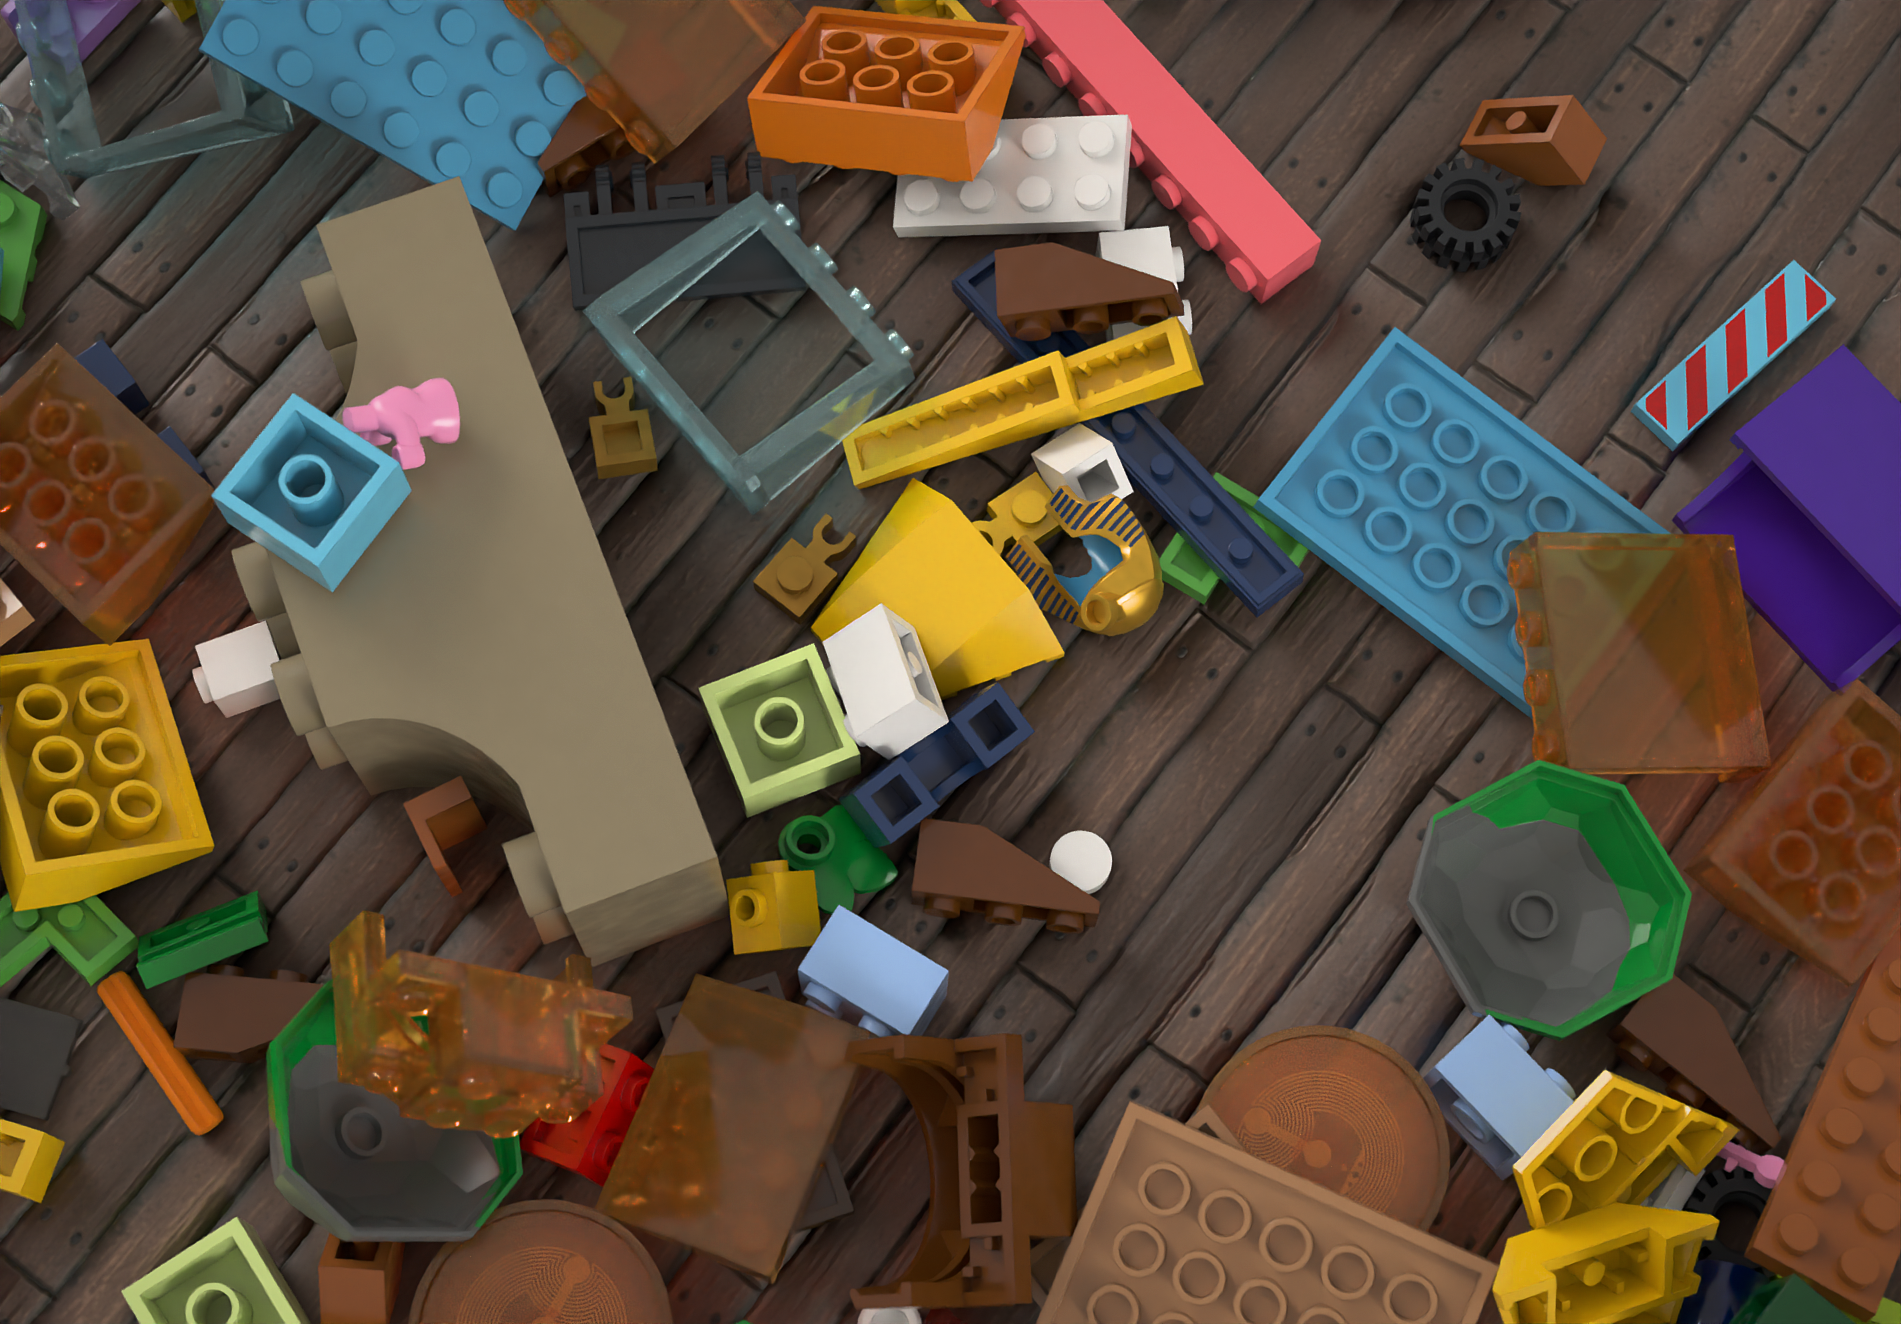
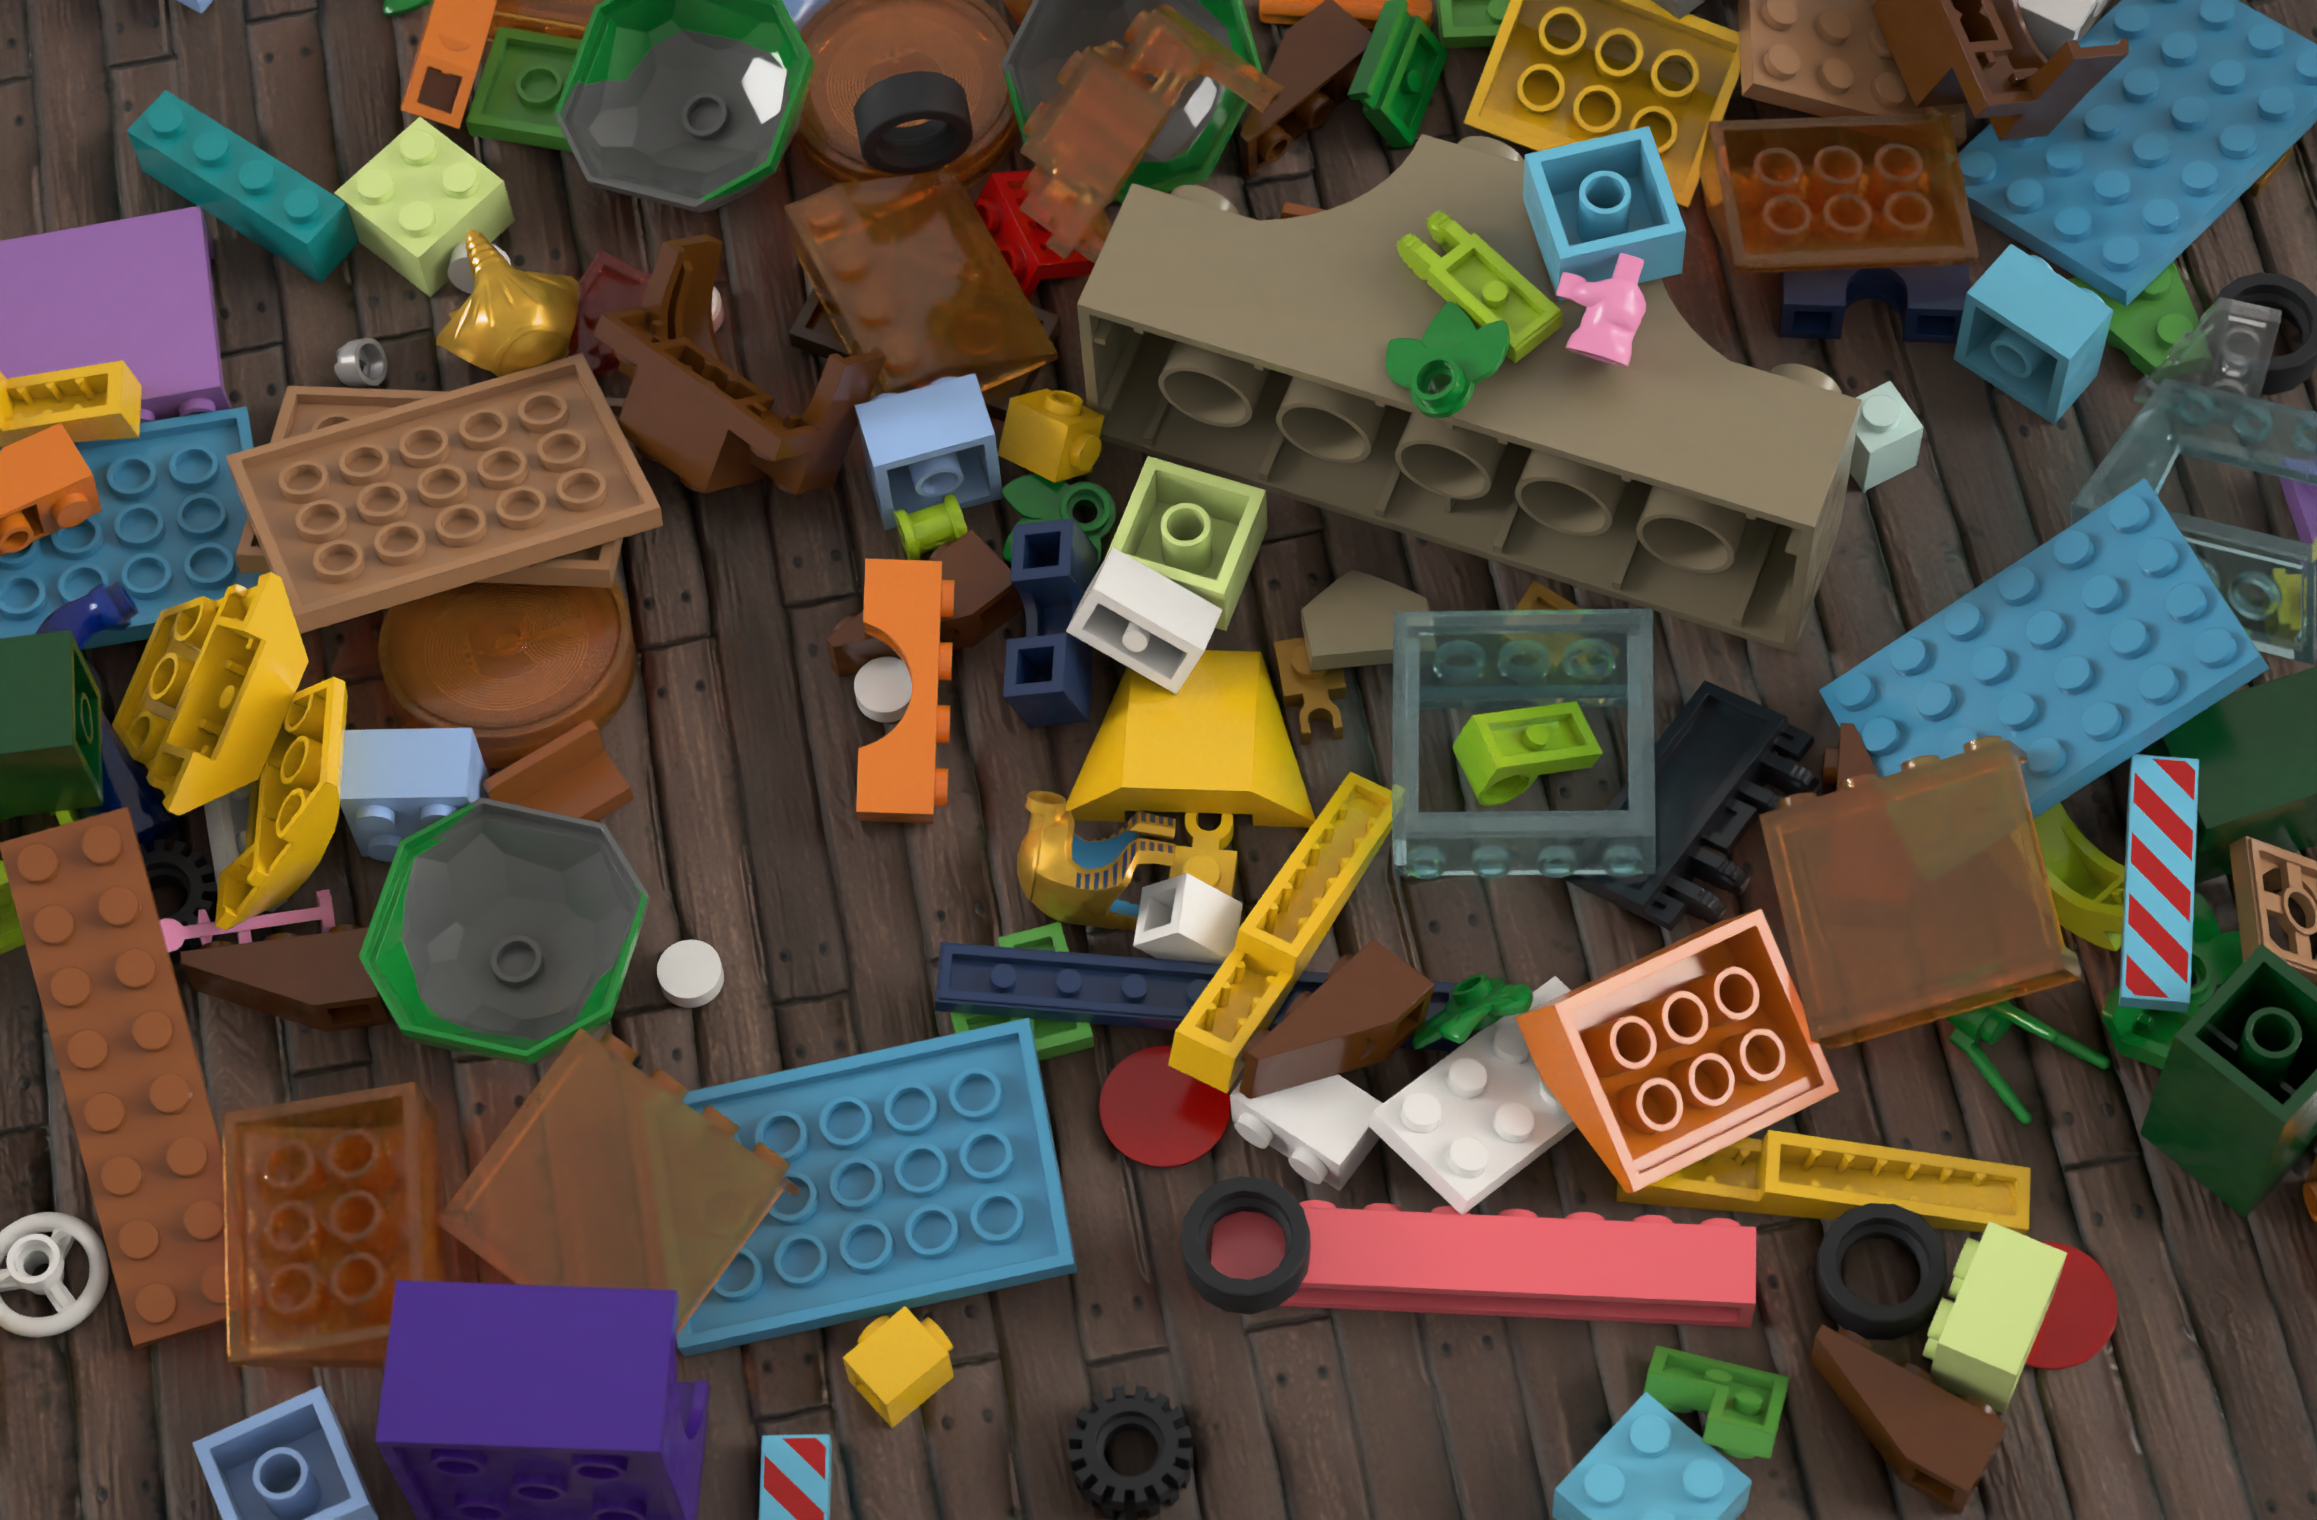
camera: 140 degrees right, 10 degrees down
none -> dark orange panel [482,719,634,822]
none -> white tile [657,939,724,1008]
none -> yellow brick [843,1306,954,1428]
none -> black tyre [853,71,973,174]
none -> orange arch [856,558,955,824]
none -> lime bush [893,493,968,560]
none -> red piece [1099,1045,1231,1168]
none -> black tyre [1181,1176,1311,1315]
none -> dark tan slope [1301,569,1437,671]
none -> green plate [1386,301,1510,418]
none -> lime hinge [1396,210,1563,364]
none -> green plate [1413,974,1534,1050]
none -> lime plate [1452,701,1603,807]
none -> light aqua brick [1850,381,1924,492]
none -> medium azure brick [1954,244,2113,425]

